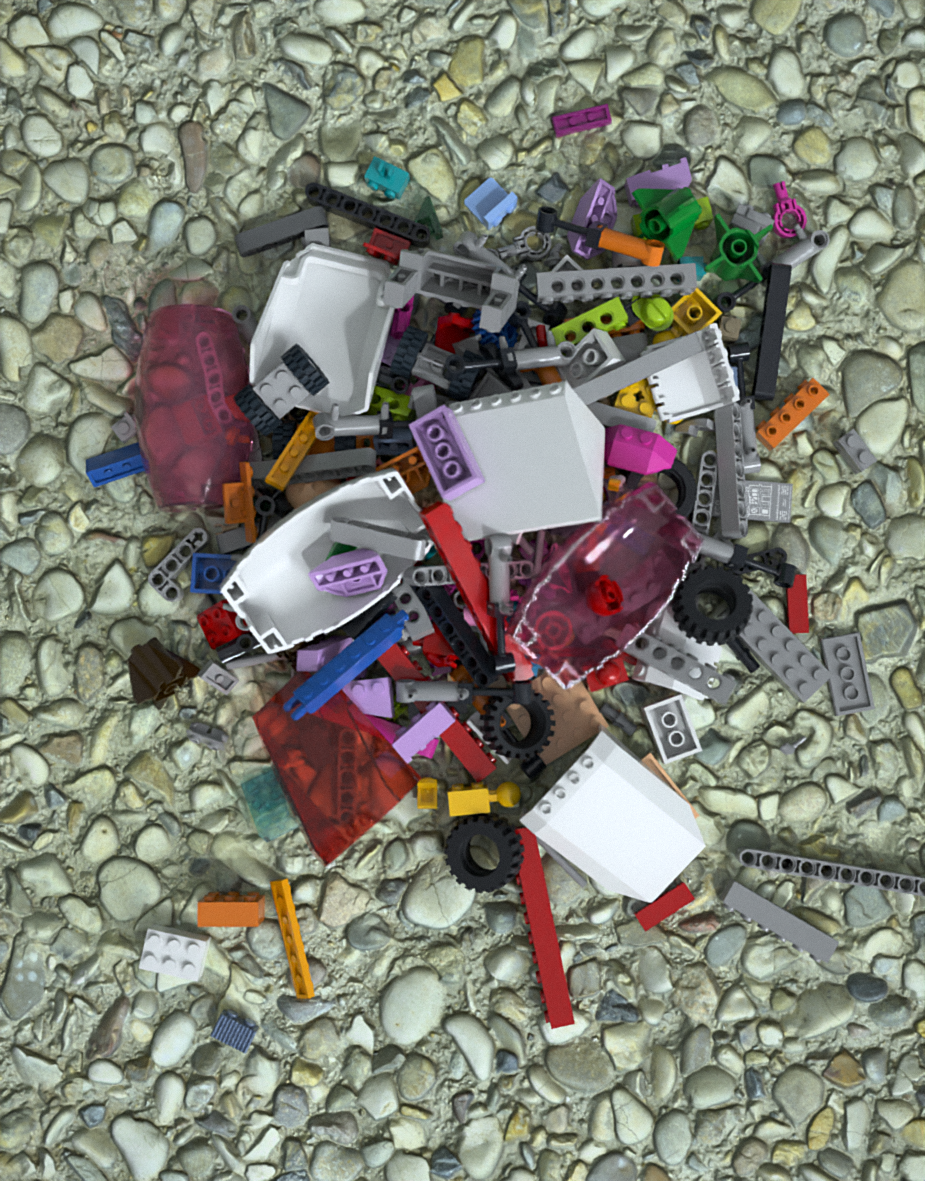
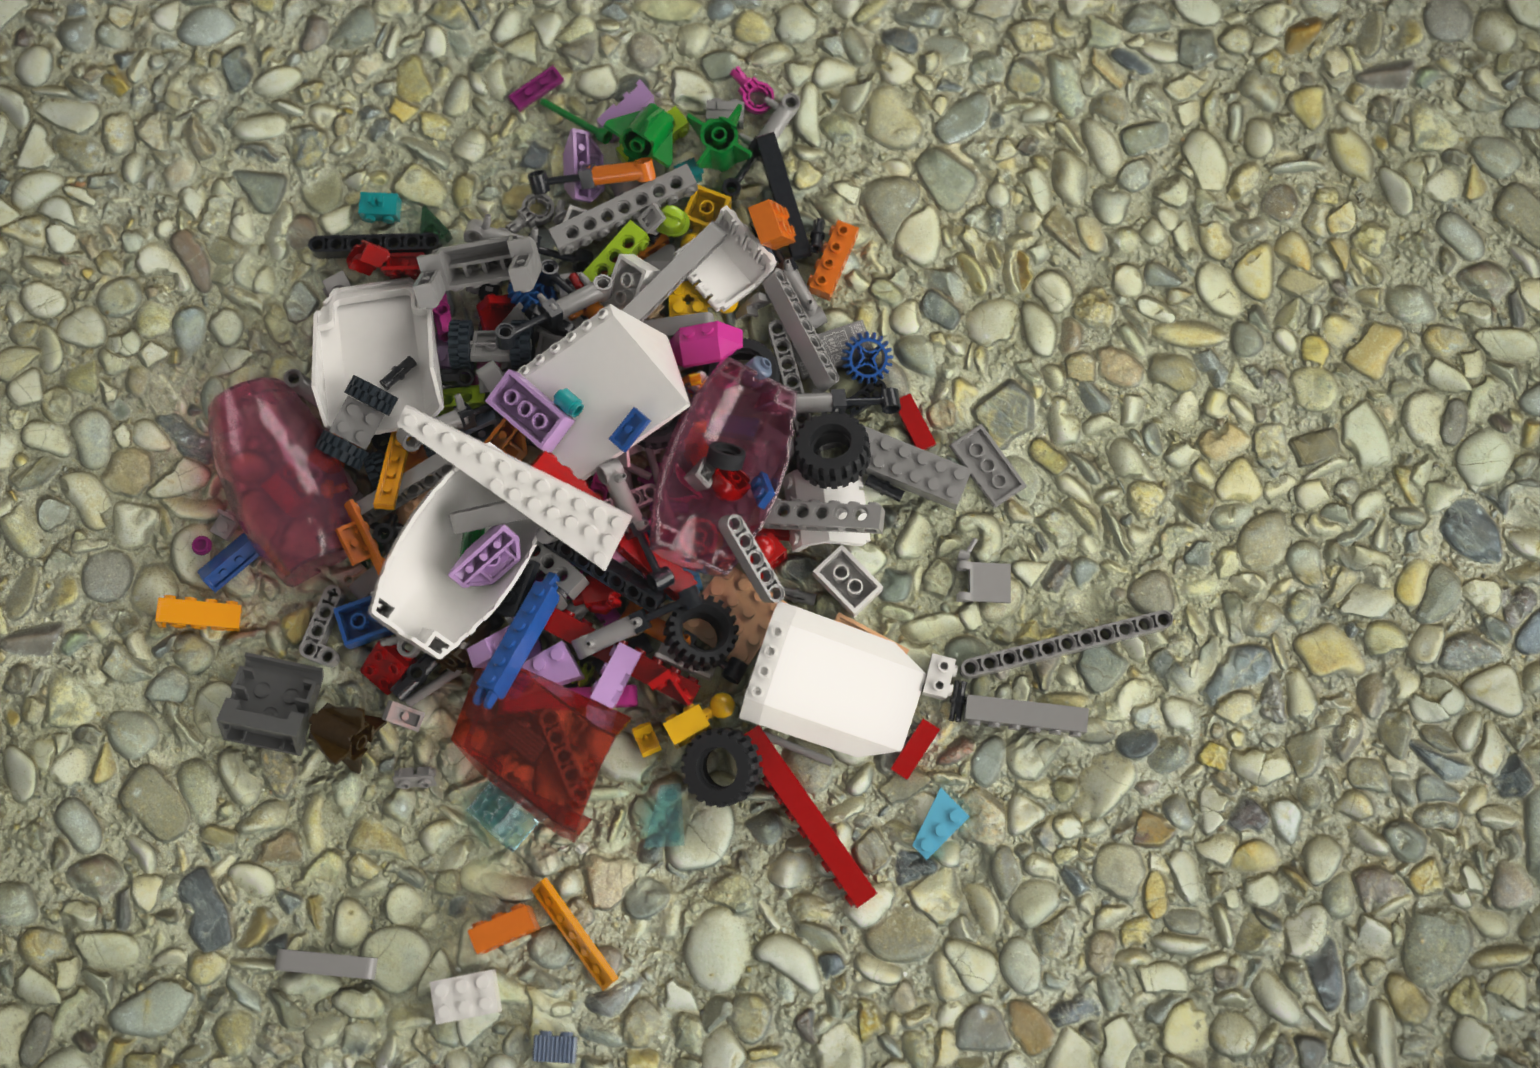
camera: 25 degrees left, 10 degrees down
dark grey beam [234,206,329,258] -> none
light blue bracket [464,178,518,231] -> none
dark tan brick [717,315,742,343] -> none
light grey brick [832,429,877,475] -> none
none -> light orange wedge [155,595,242,632]
none -> magenta plate [192,536,212,556]
none -> dark grey panel [216,652,324,756]
none -> light grey beam [274,949,378,979]
none -> red brick [346,240,390,276]
none -> black pin [379,356,417,390]
none -> white wing [397,405,632,571]
none -> green piece [540,99,613,145]
none -> teal brick [554,388,584,417]
none -> blue plate [609,407,651,453]
none -> light grey bracket [637,203,667,235]
none -> clear light blue wing [644,784,685,849]
none -> red bracket [648,670,692,706]
none -> light grey slope [683,456,715,492]
none -> black tyre [706,442,746,471]
none -> light grey beam [718,514,785,603]
none -> sand blue head [743,356,772,385]
none -> orange brick [748,199,796,250]
none -> blue plate [751,471,775,509]
none -> black pin [810,218,825,254]
none -> blue gear [841,331,893,384]
none -> medium azure wing [912,788,970,860]
none -> white brick [922,653,958,701]
none -> black pin [948,680,967,722]
none -> light grey flag [956,560,1011,603]

